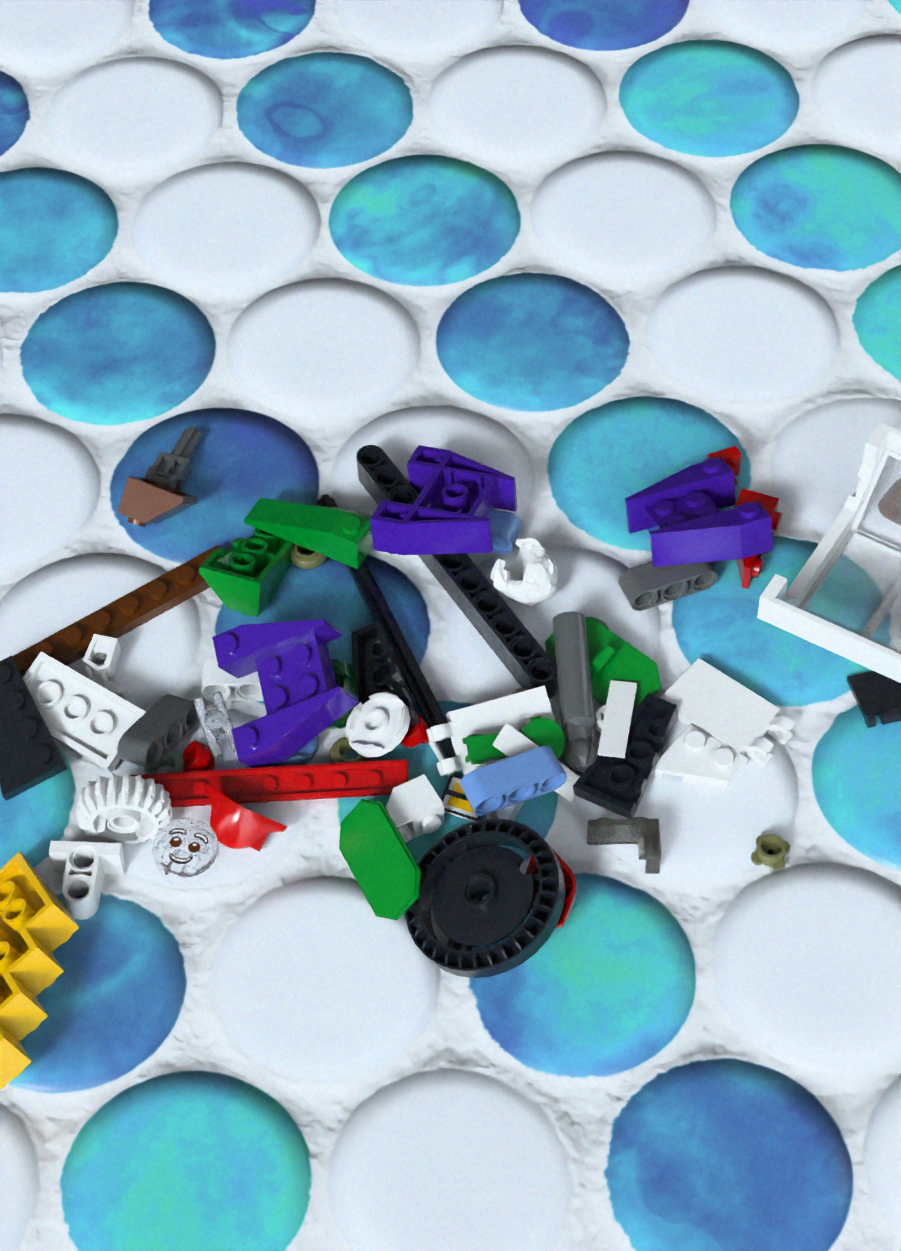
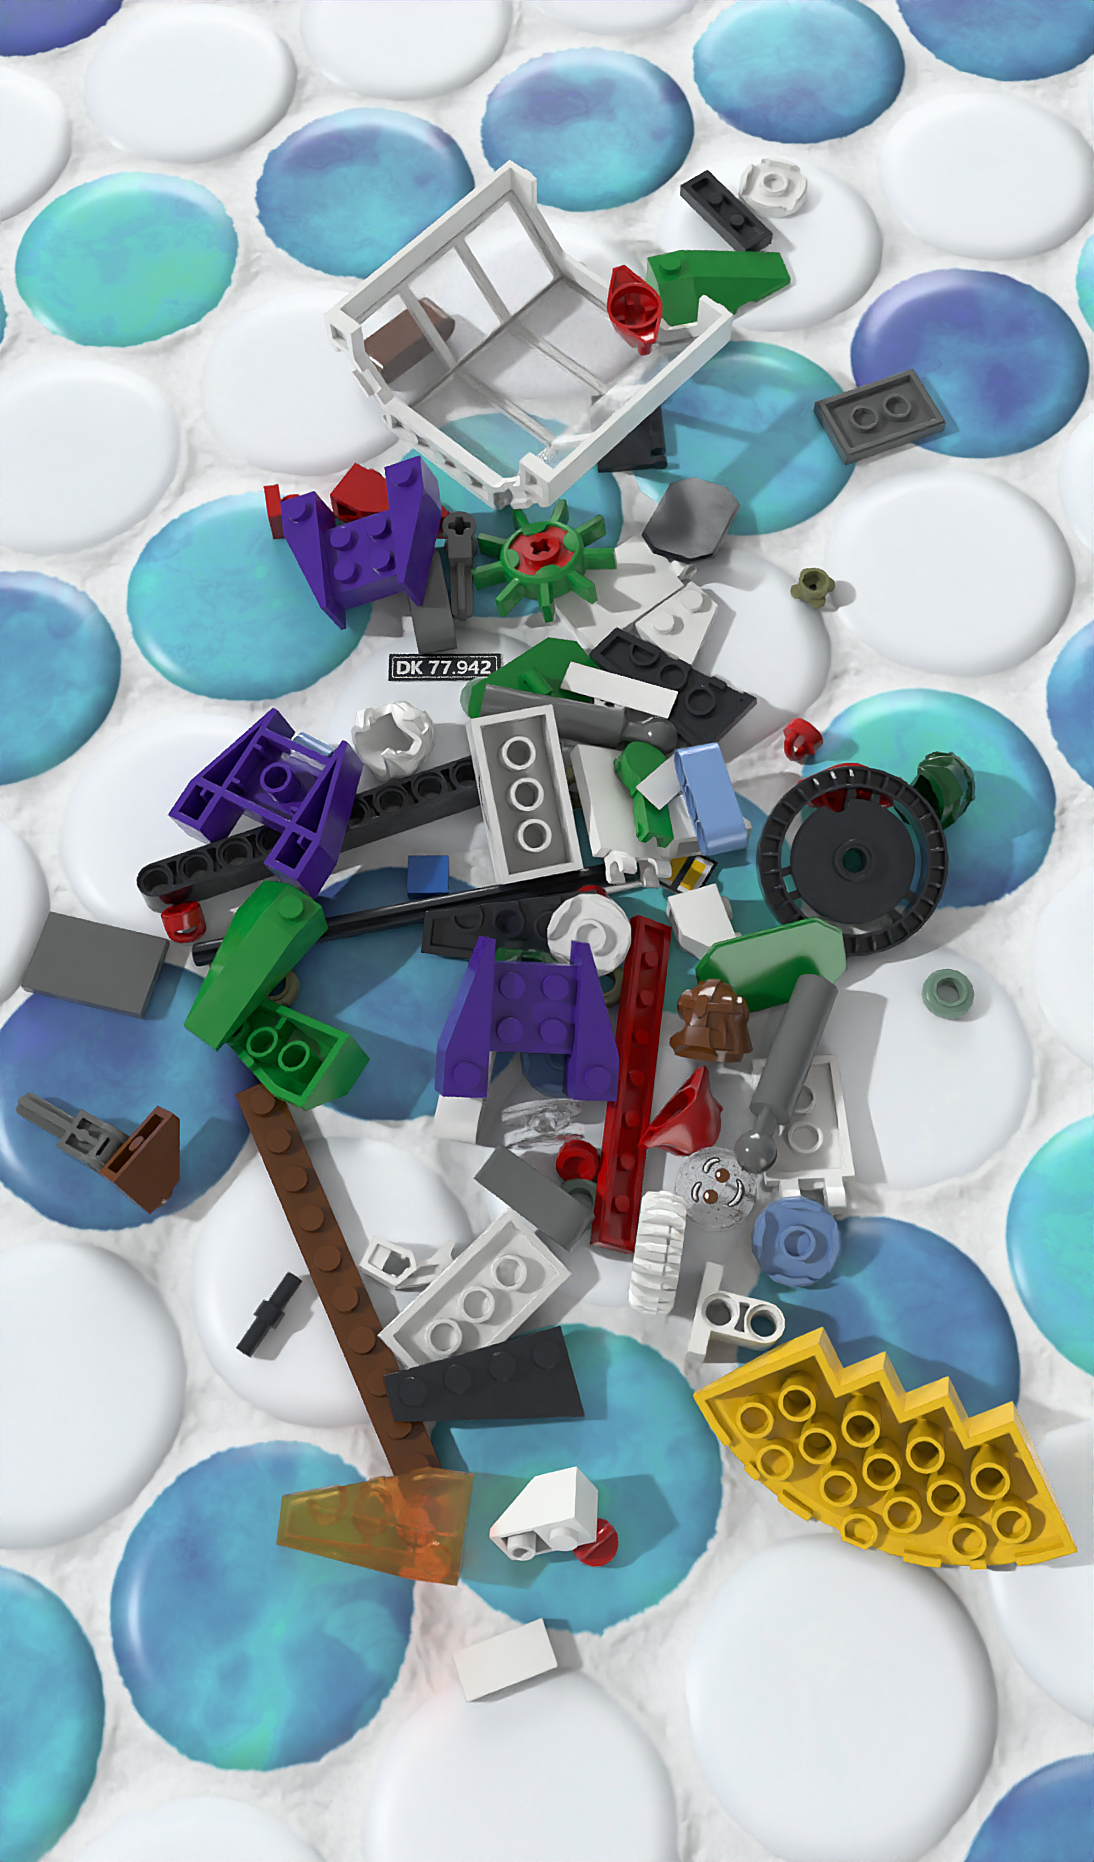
camera: 80 degrees left, 15 degrees up
clear smoke bracket [587,817,661,874] -> none
none -> dark grey tile [21,911,170,1019]
none -> red tile [160,901,206,944]
none -> black bar [236,1271,303,1358]
none -> black sticker [388,653,501,681]
none -> blue tile [407,855,450,899]
none -> dark grey connector [442,511,478,621]
none -> white brick [465,704,584,885]
none -> green gear [471,499,617,623]
none -> shield [641,477,741,565]
none -> reddish brown helmet [669,979,753,1063]
none -> dark grey piece [734,974,838,1174]
none -> white tile [751,1054,855,1215]
none -> medium blue tile [751,1196,842,1287]
none -> red tile [783,718,823,762]
none -> dark green helmet [894,751,975,830]
none -> sand green piece [921,969,975,1019]

